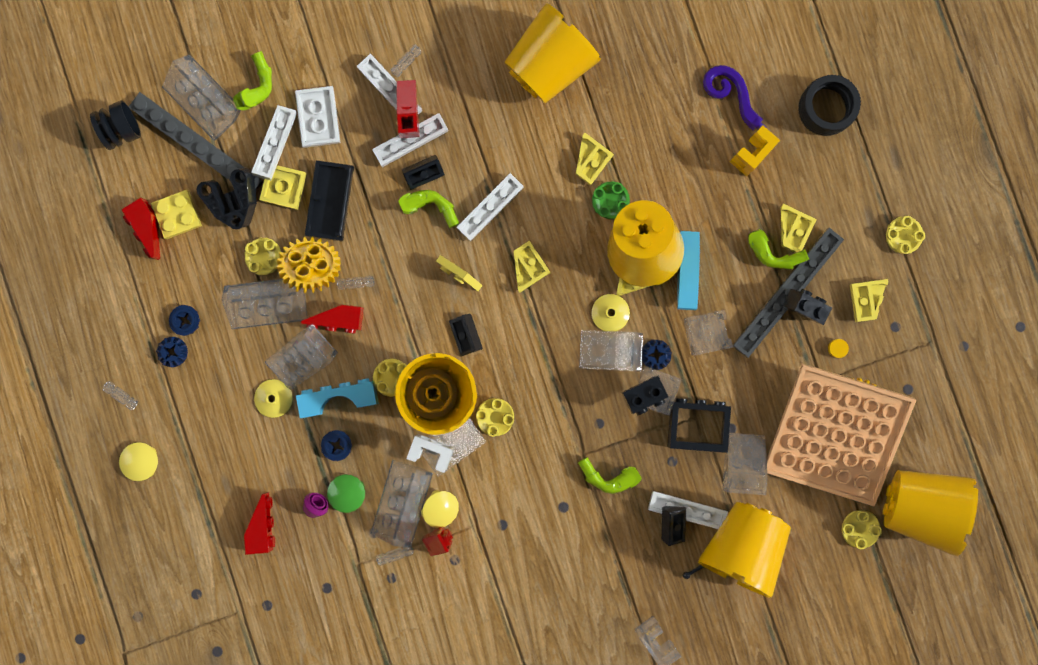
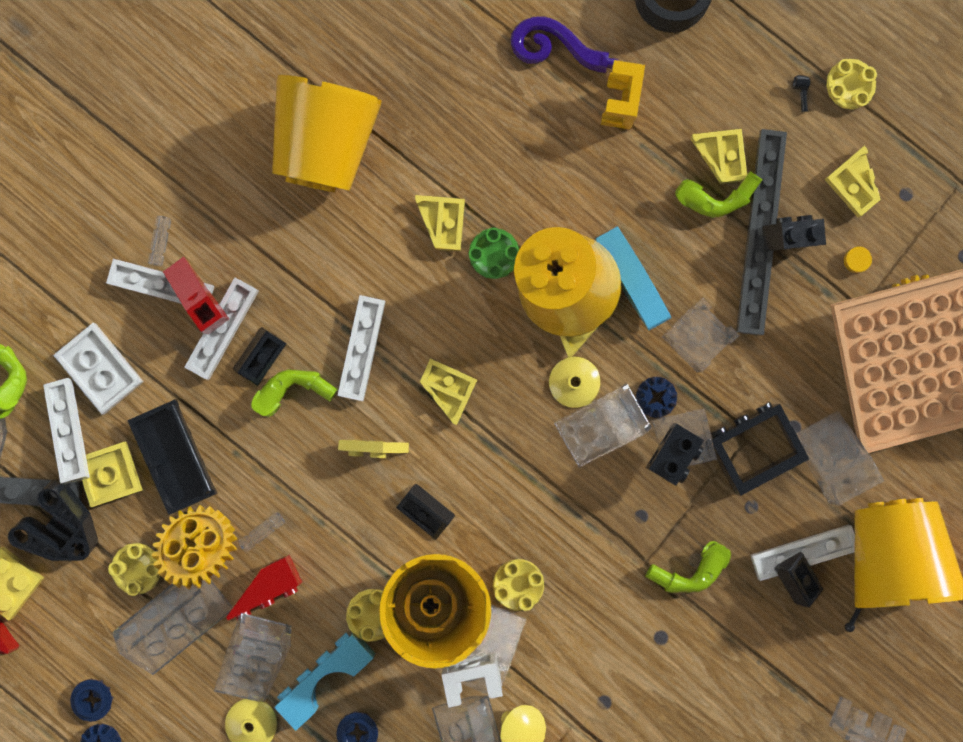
camera: 25 degrees left, 0 degrees up
none -> black hand [792,75,811,112]

